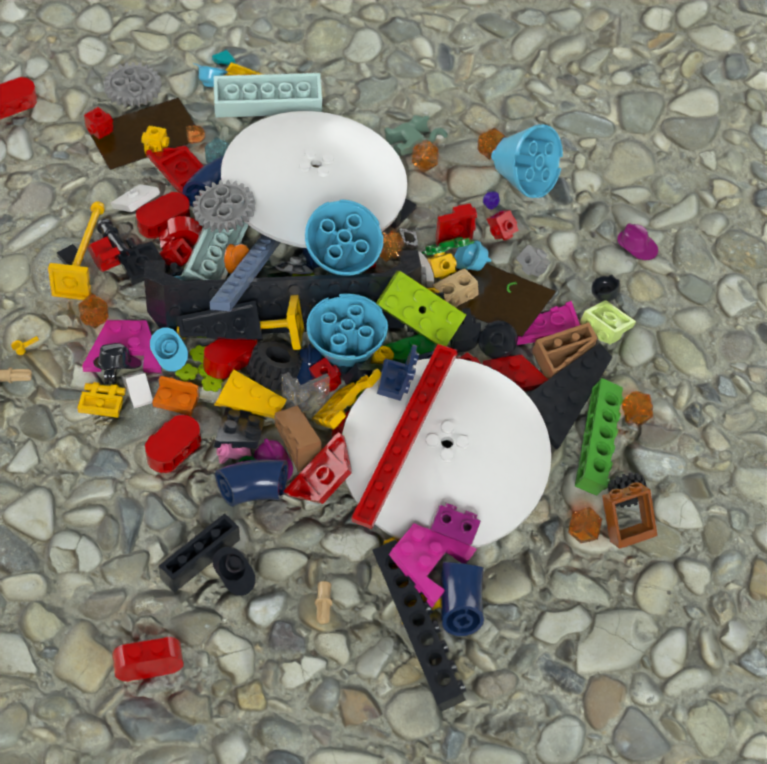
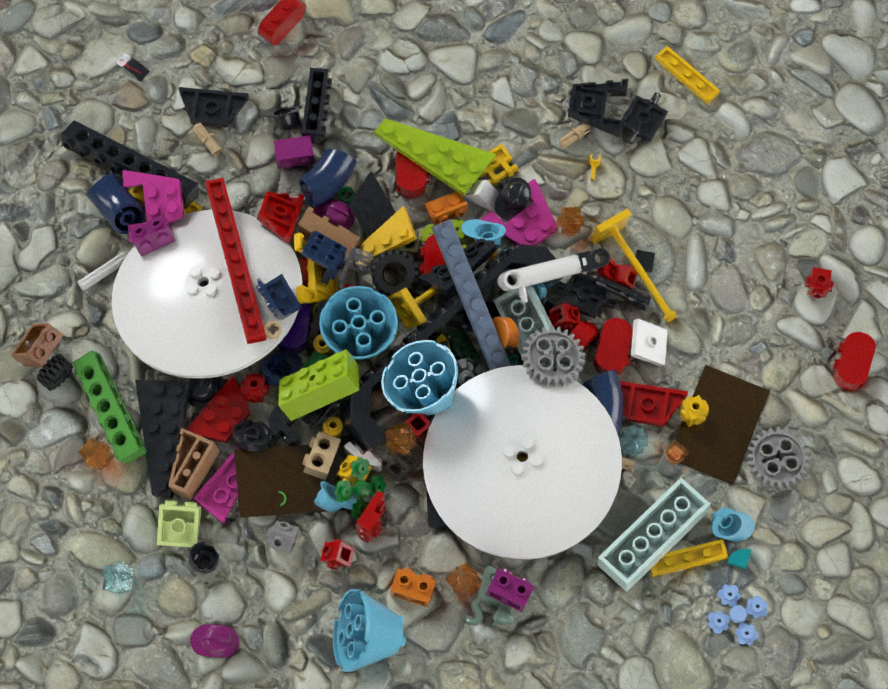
camera: 140 degrees right, 15 degrees up
red brick [84,107,113,139] -> none
clear orange brick [477,127,507,159] -> none
dark purple plate [483,191,500,210] -> none
clear orange brick [568,507,602,544] -> none
none -> white axle [78,252,127,290]
none -> clear light blue brick [102,561,134,594]
none -> black sticker [116,53,150,81]
none -> black wing [179,87,249,128]
none -> tan bush [264,320,282,340]
none -> magenta brick [274,135,314,169]
none -> dark blue bracket [301,231,348,285]
none -> lime wing [374,118,496,197]
none -> orange brick [390,568,436,608]
none -> magenta brick [486,568,535,613]
none -> white piece [498,248,610,303]
none -> light blue plant [708,584,768,645]

